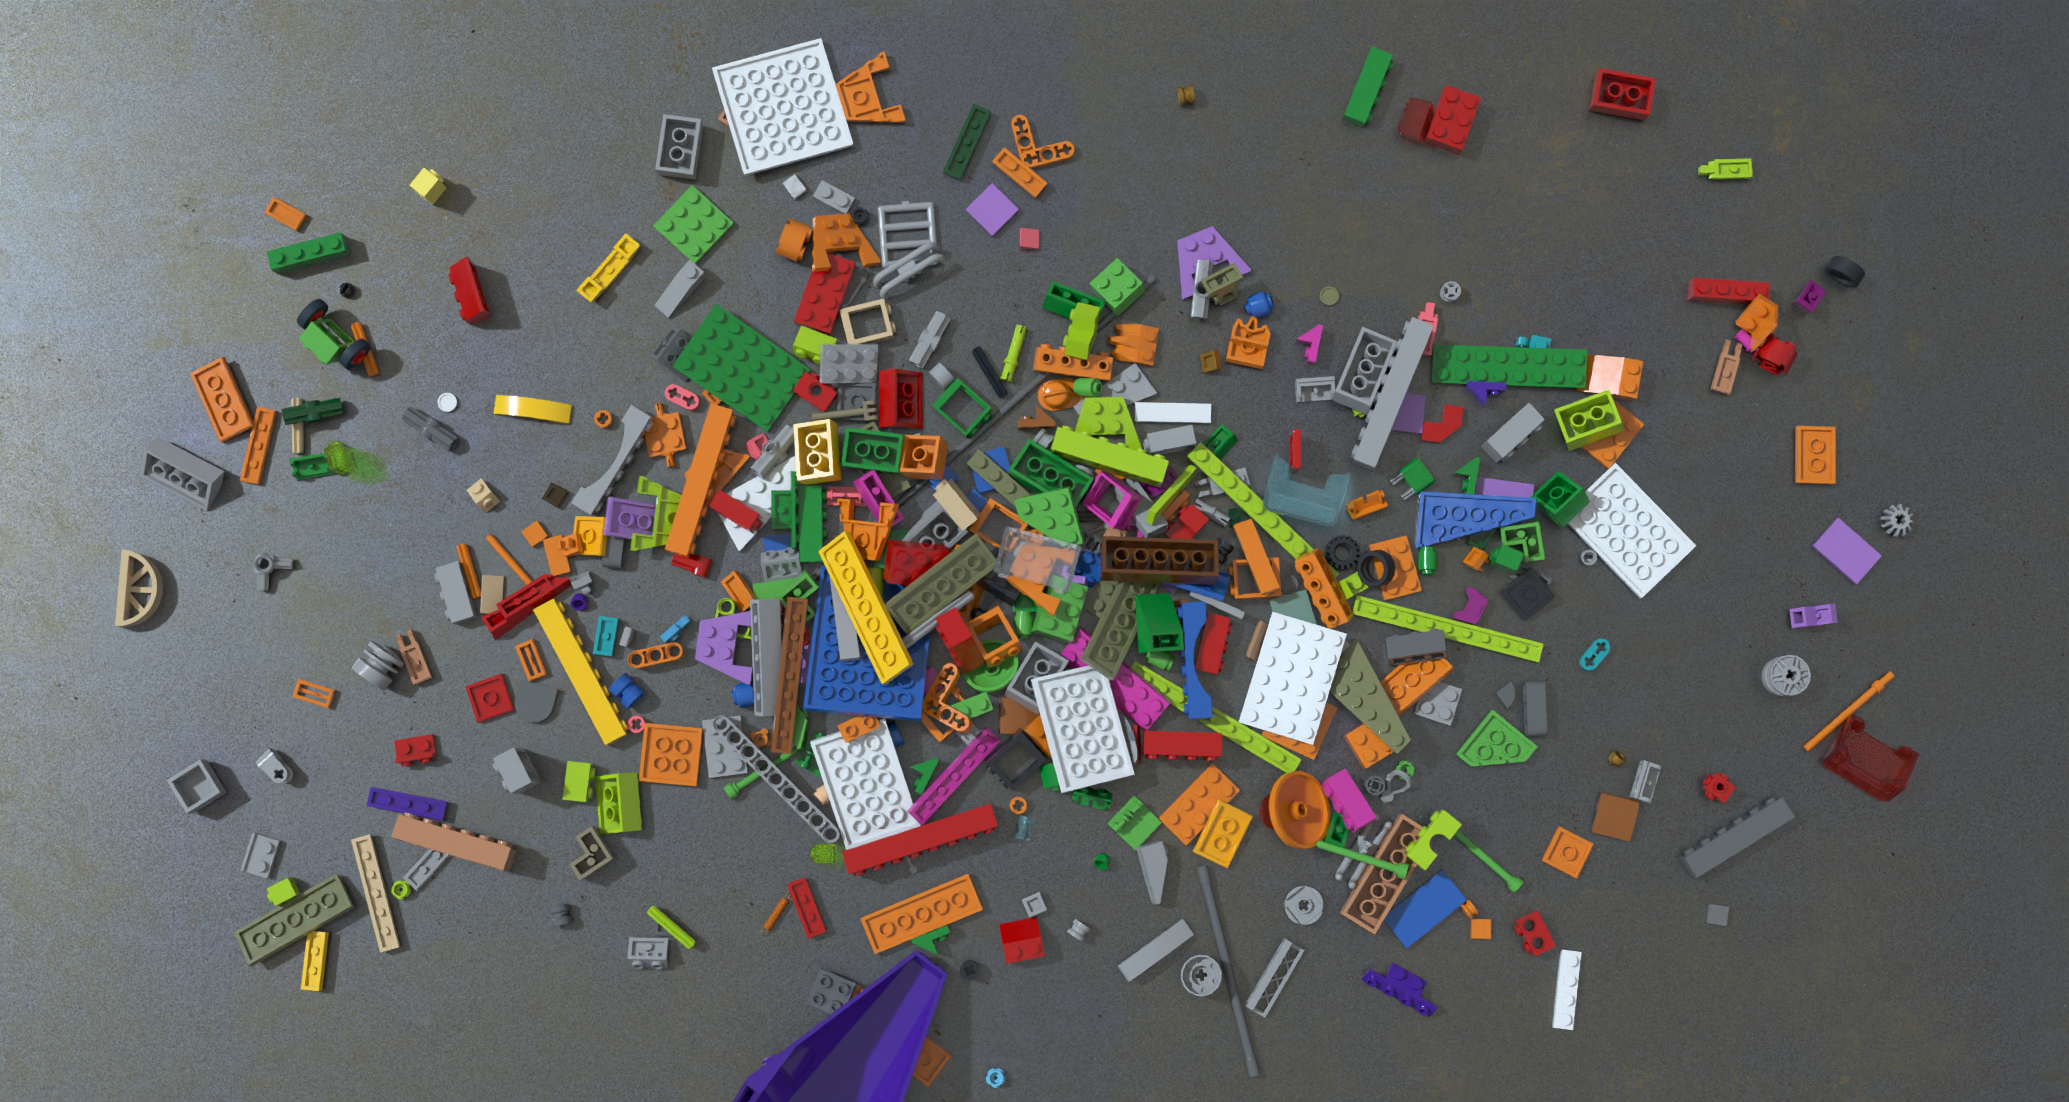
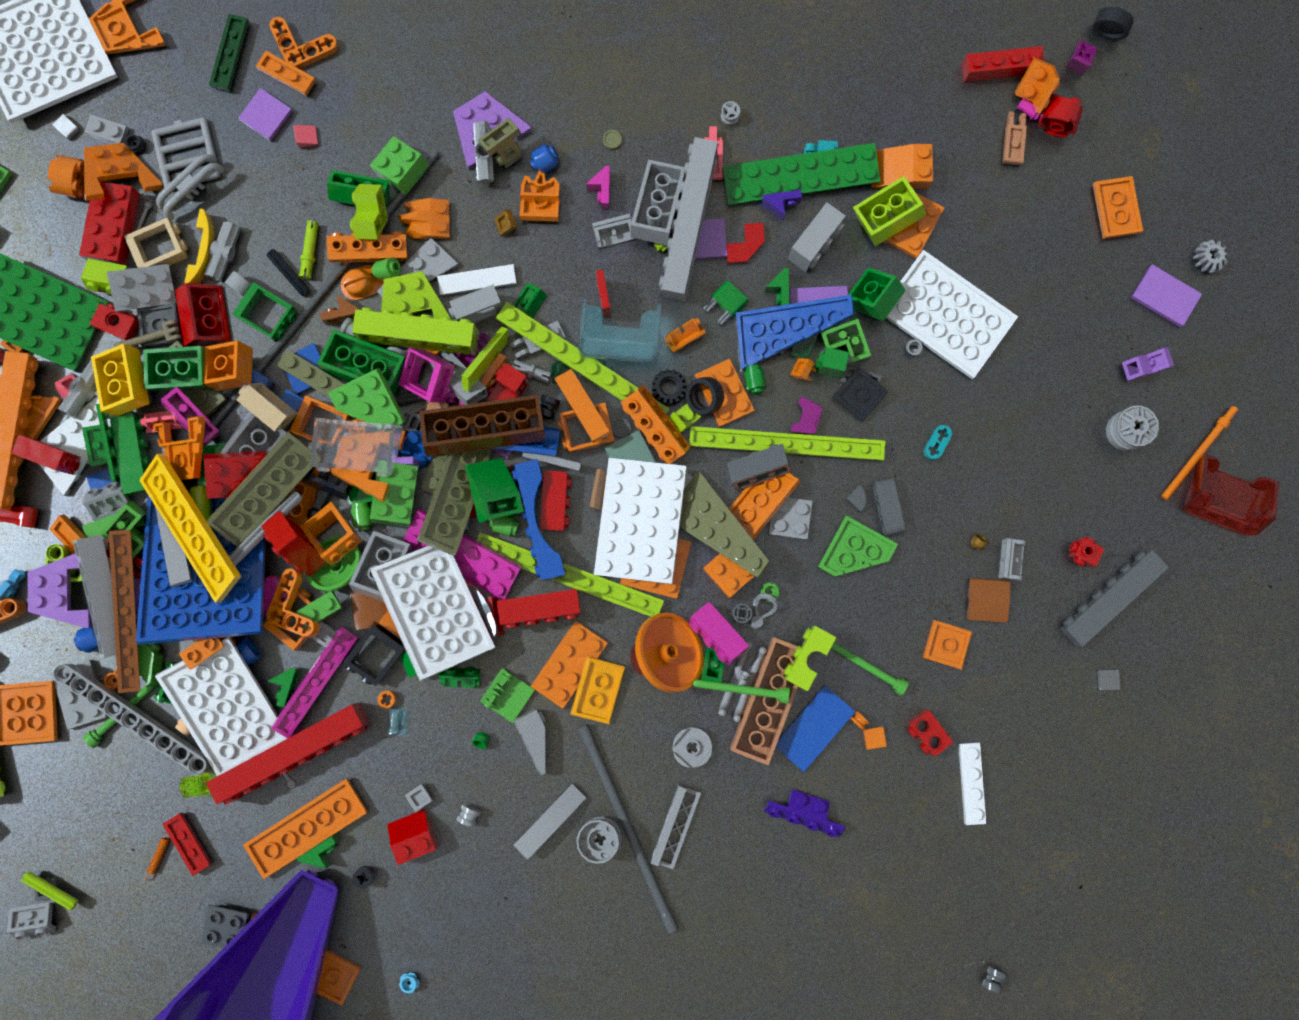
camera: 10 degrees left, 0 degrees up
none -> yellow slope [184,209,215,284]

